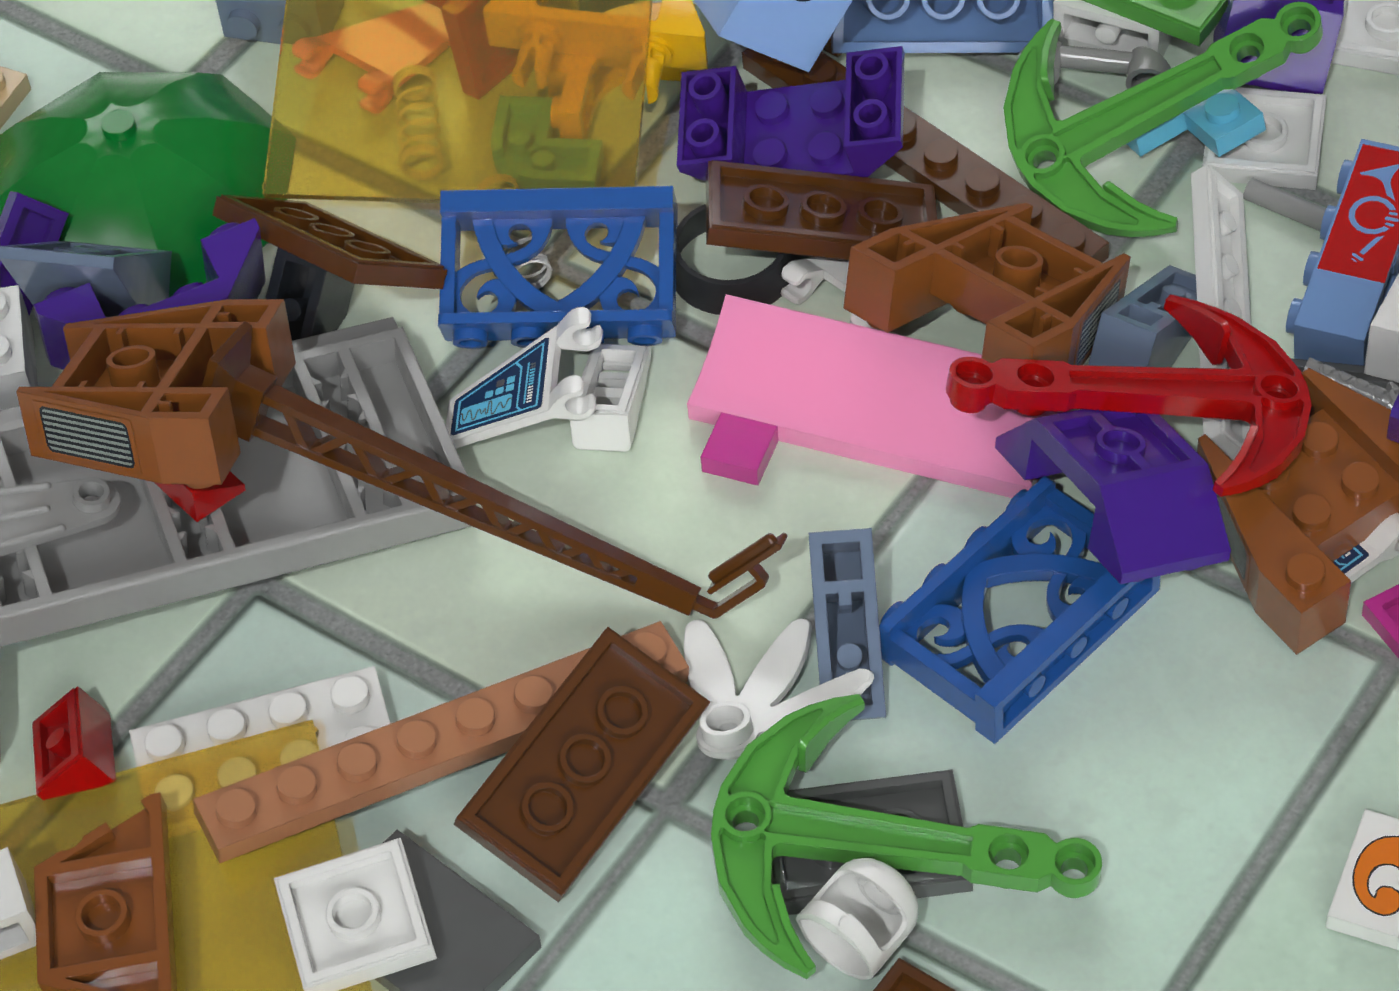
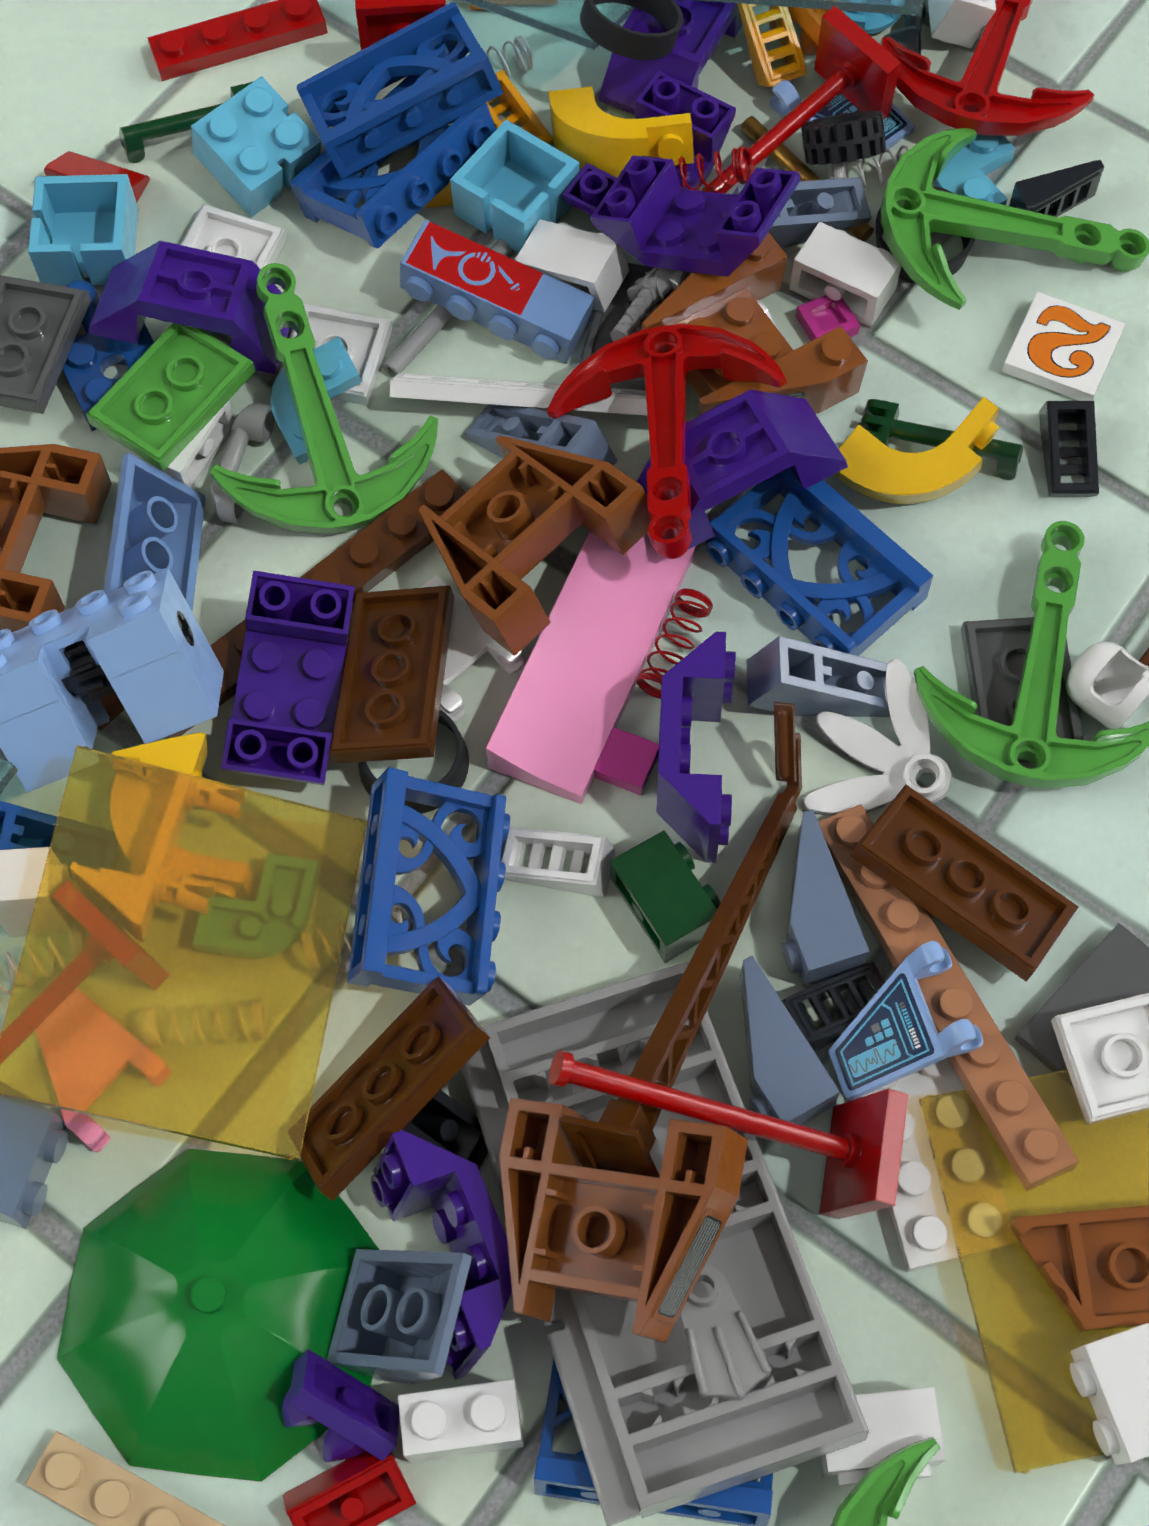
camera: 90 degrees left, 15 degrees up
red slope [32,686,116,800] -> none
flag [446,307,603,448] -> none
none -> red tile [549,1050,908,1219]
none -> dark green brick [610,830,721,963]
none -> red piece [636,588,713,699]
none -> dark purple slope [656,631,736,863]
none -> sand blue slope [740,955,840,1125]
none -> black slope [781,961,885,1052]
none -> sand blue slope [782,809,870,987]
none -> flag [828,941,983,1101]
none -> yellow arch [834,397,1000,504]
none -> dark green hinge [859,399,1023,480]
none -> black slope [1039,401,1099,497]

